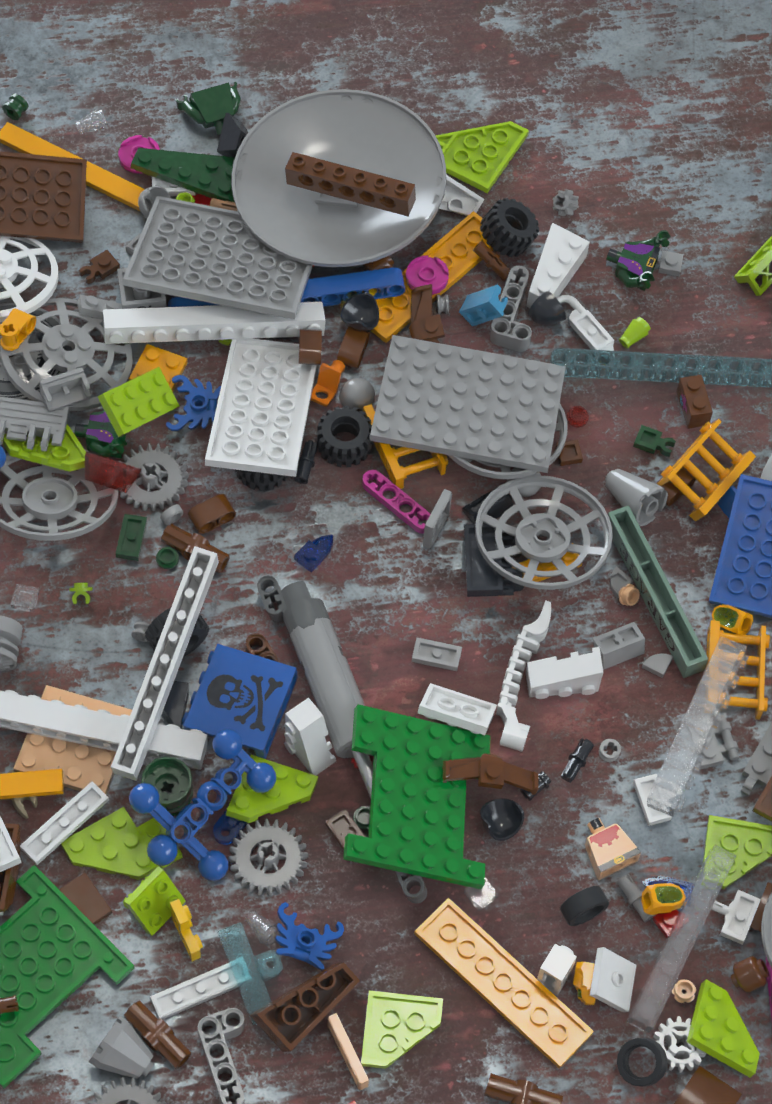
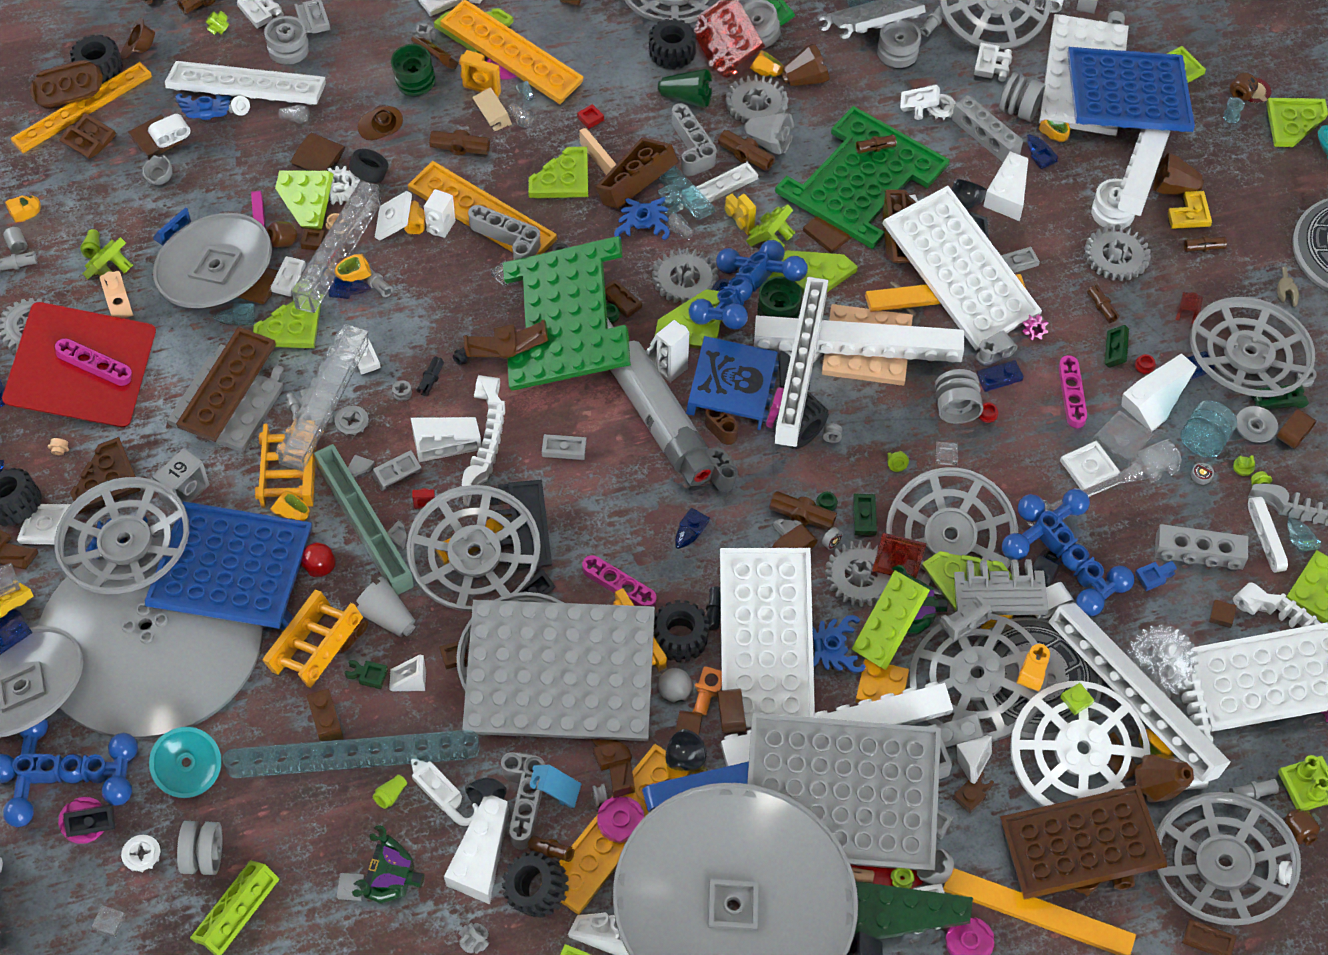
camera: 175 degrees right, 5 degrees down
white plate [20,781,109,865] -> none
reddish brown brick [285,152,416,217] -> none
white plate [418,683,497,735] -> none
light grey tile [423,489,452,549] -> none
black helmet [480,798,524,841] -> none
black tyre [560,886,609,926] -> none
clear red plate [566,406,589,428] -> none
light nougat torso [585,818,641,881] -> none
light nougat plate [619,584,640,606] -> none
none -> reddish brown tile [300,228,325,251]
none -> red hair [301,542,336,577]
none -> light grey gear [334,406,369,436]
none -> white slope [389,655,426,691]
none -> red plate [412,488,435,509]
none -> light grey beam [468,205,541,260]
none -> dark pink tile [766,387,784,429]
none -> light grey tile [773,519,802,536]
none -> white slope [957,735,992,784]

